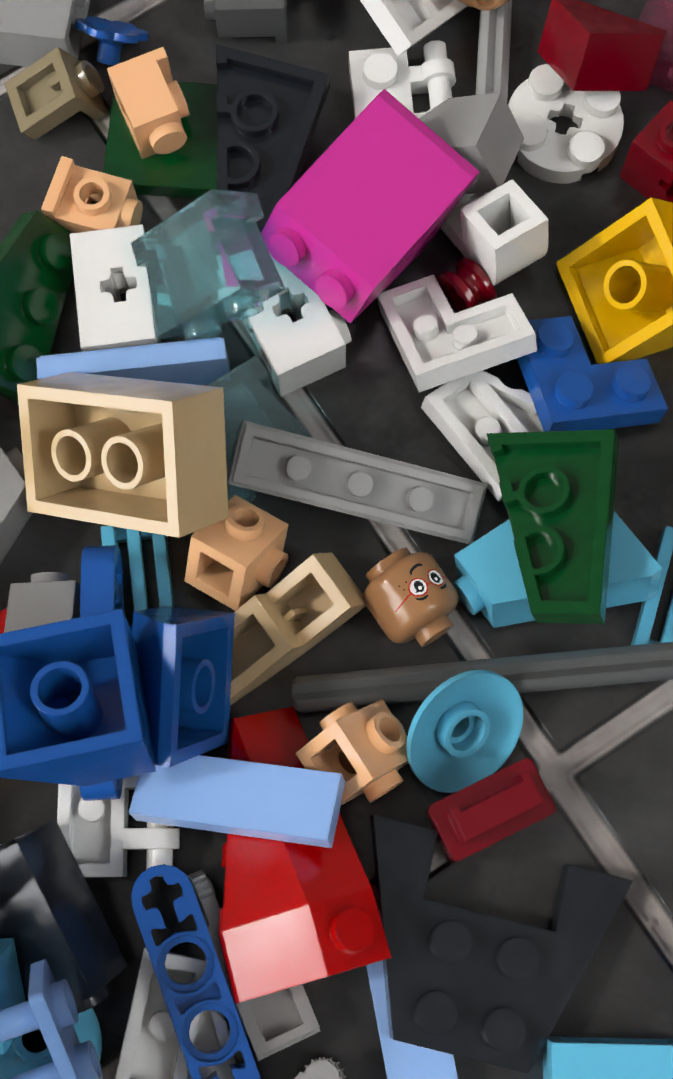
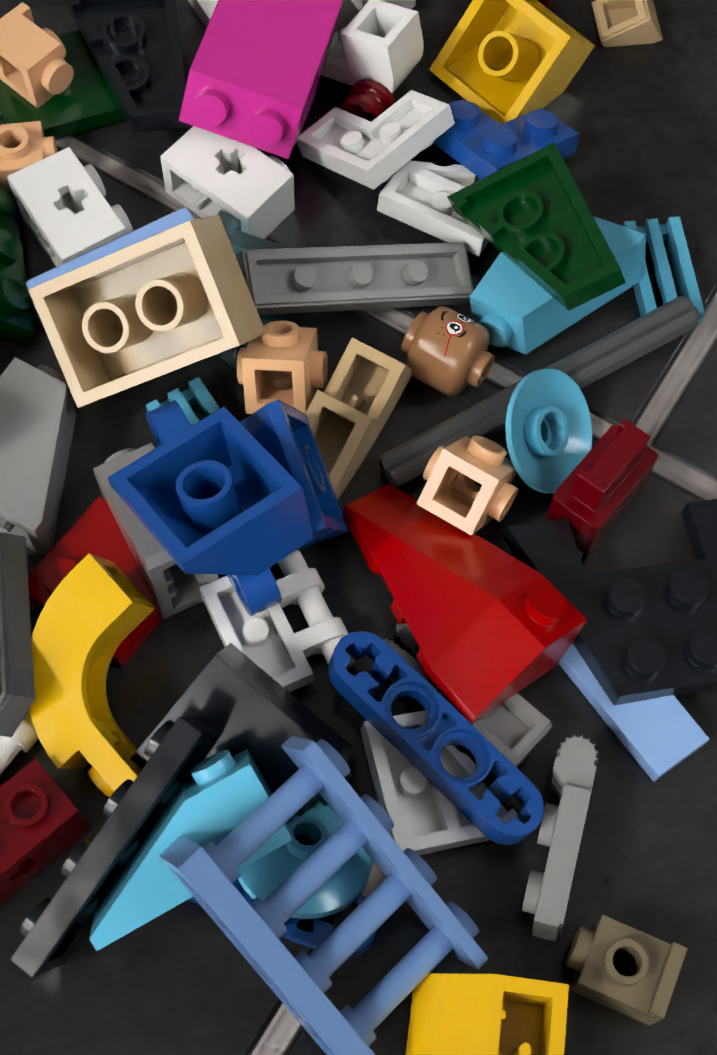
camera: 30 degrees left, 10 degrees down
light blue tile [129,755,345,848] -> none
clear light blue hips [131,189,285,342] -> none

